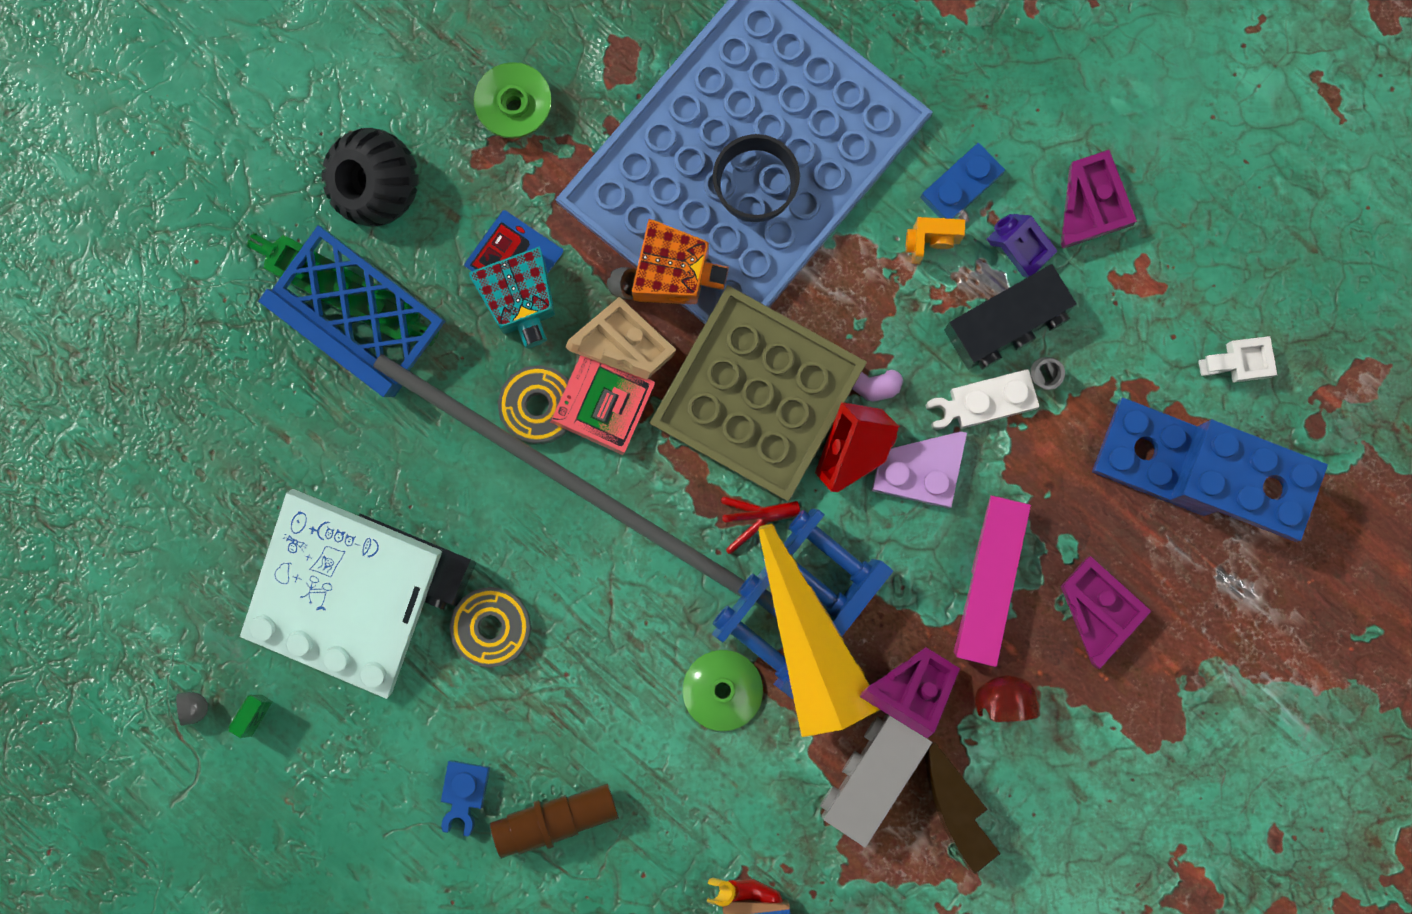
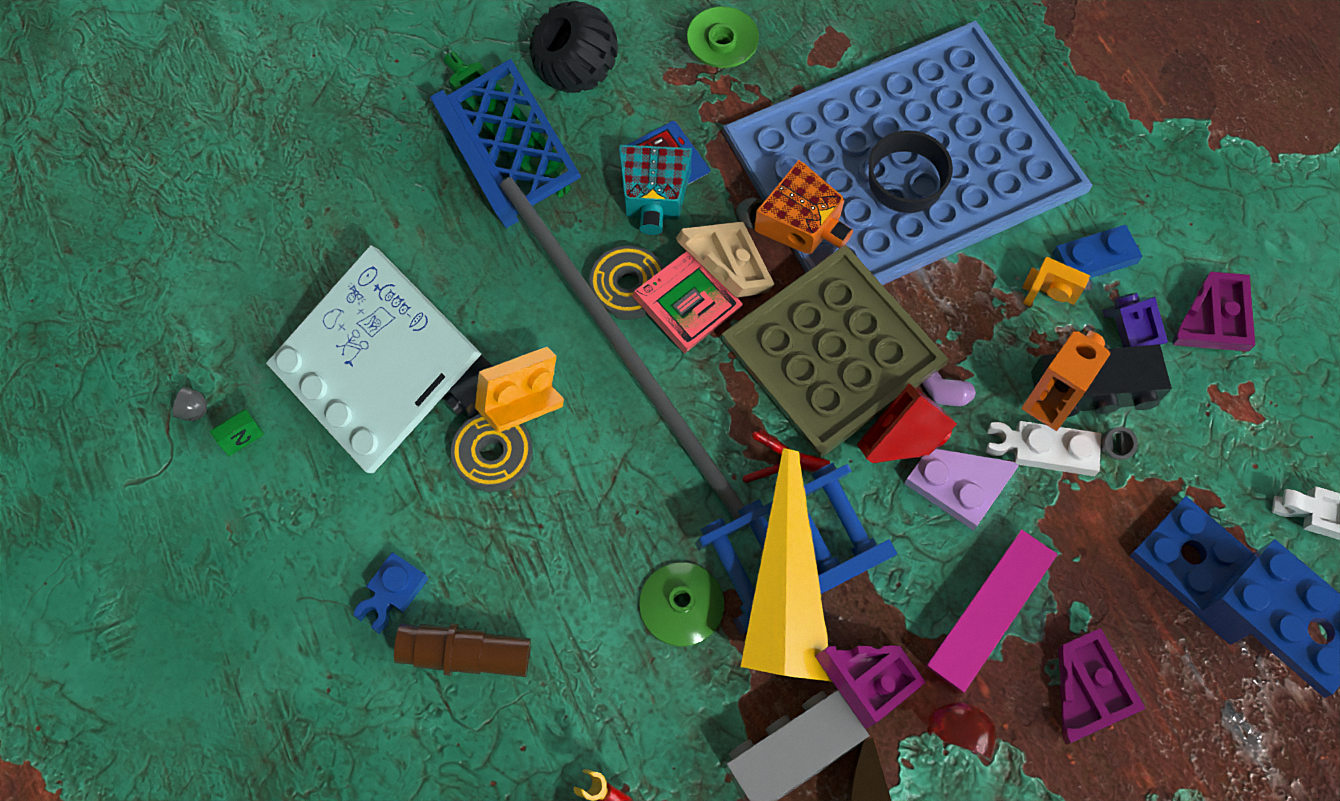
camera: 20 degrees right, 15 degrees down
none -> light orange bracket [475,347,564,432]
none -> orange torso [1021,331,1110,432]

